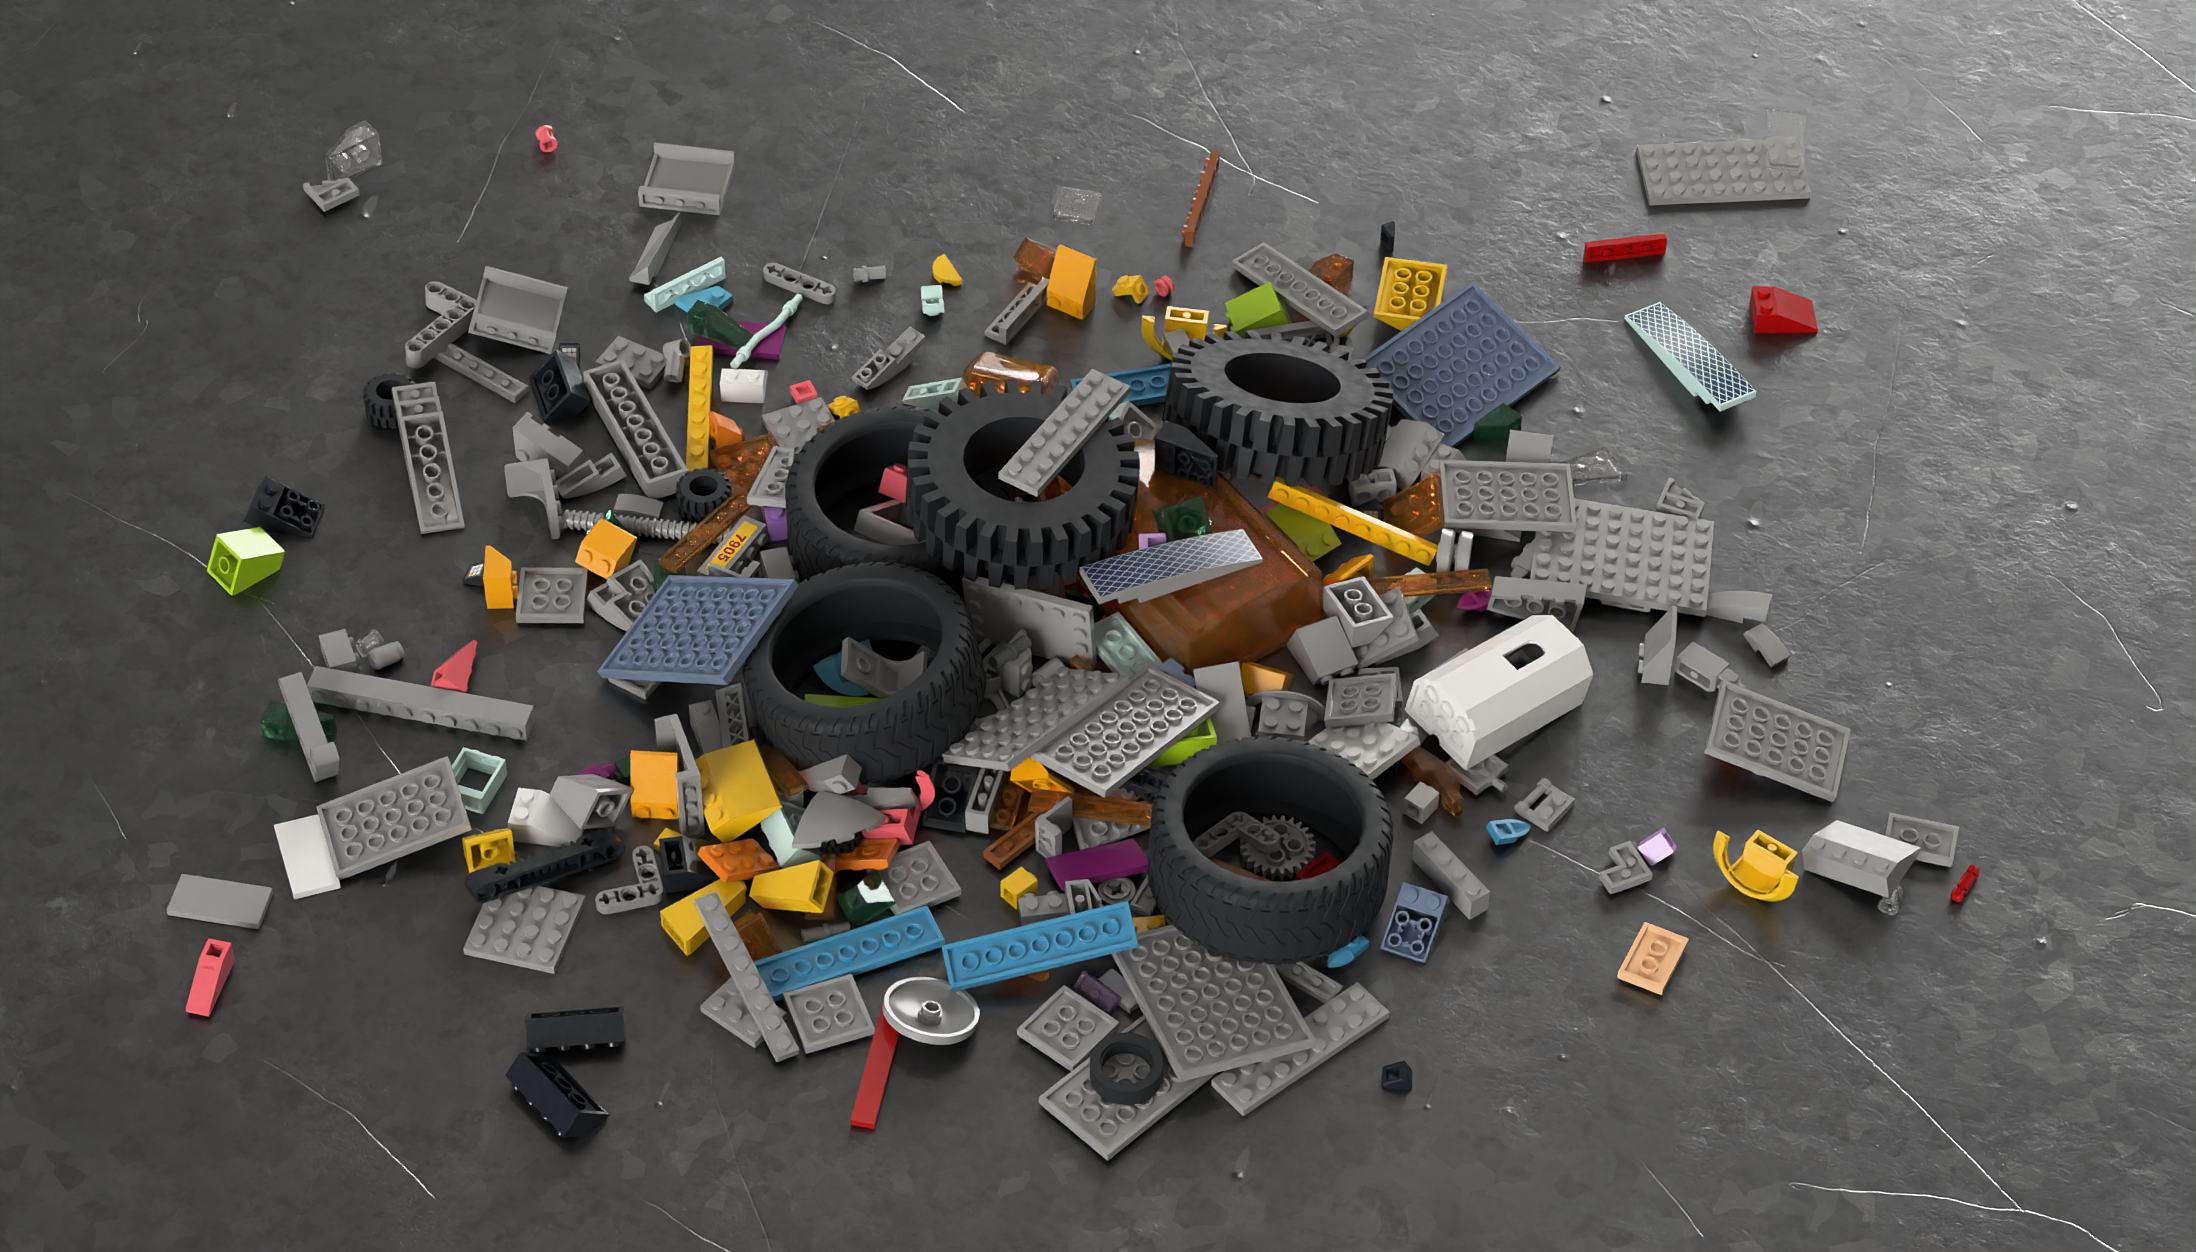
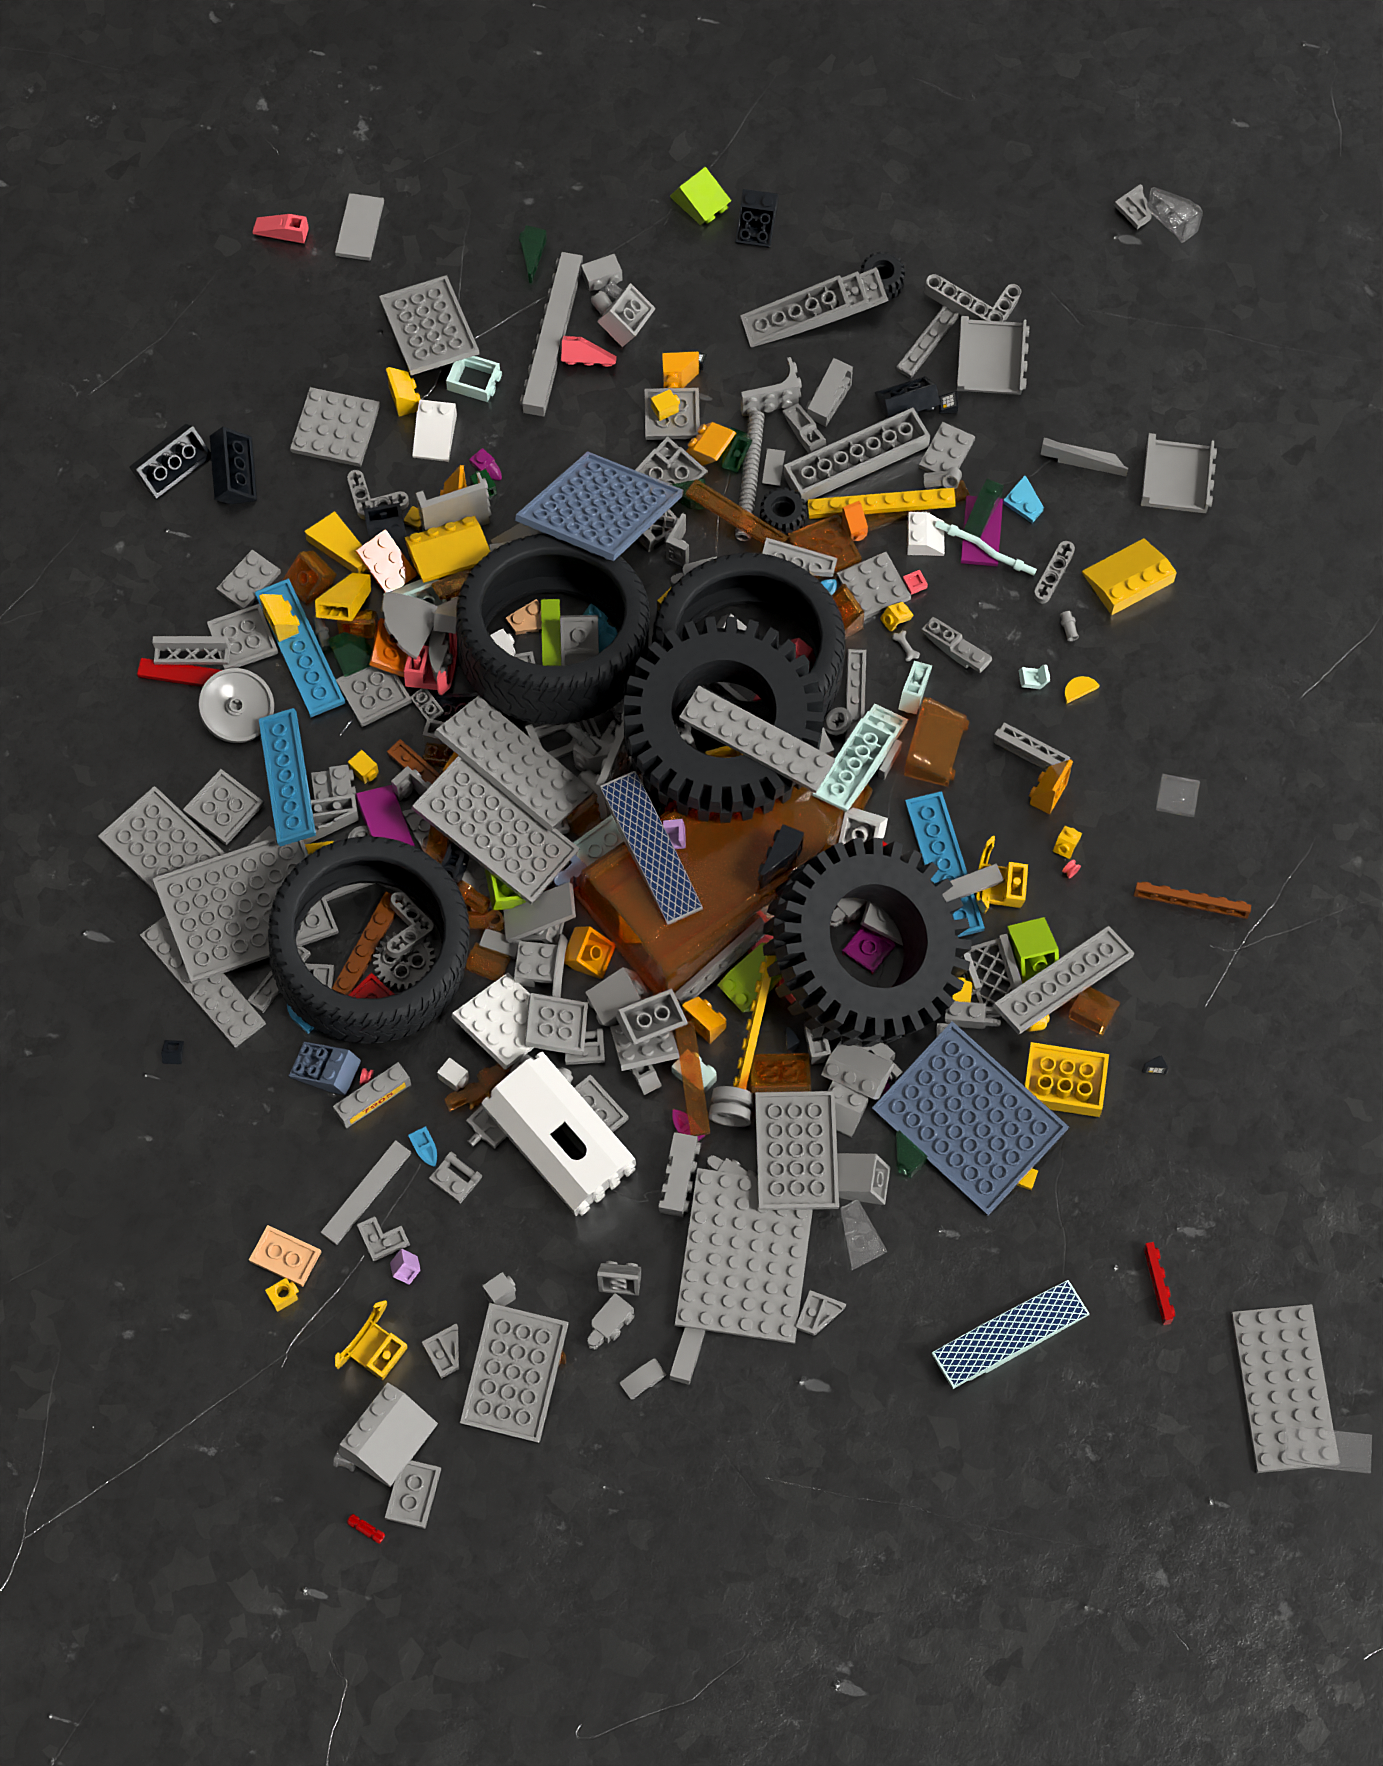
camera: 90 degrees right, 20 degrees up
white tile [274,814,341,900] -> none
light grey beam [278,672,340,782] -> none
black gear [464,828,625,903] -> none
coral bush [536,125,558,152] -> none
light grey slope [550,774,633,829] -> none
light aqua fence [644,257,726,312] -> none
light grey plate [694,891,799,1063] -> none
light grey brick [697,515,768,576] -> none
clear orange slope [1012,237,1056,282] -> none
clear purple plate [1072,971,1122,1016] -> none
black tyre [1090,1032,1163,1105] -> none
clear green slope [1152,496,1213,543] -> none
red slope [1749,286,1818,333] -> none
none -> light grey fence [152,636,230,665]
none -> yellow slope [259,594,300,642]
none -> yellow brick [265,1278,299,1312]
none -> light grey tile [321,1140,411,1245]
none -> coral bush [360,1068,374,1086]
none -> light grey slope [410,688,444,720]
none -> light grey wing [422,1324,459,1378]
none -> light grey brick [482,1272,516,1306]
none -> light grey slope [597,283,656,347]
none -> yellow brick [651,389,680,421]
none -> light grey piece [892,630,920,662]
none -> yellow slope [1082,538,1176,615]

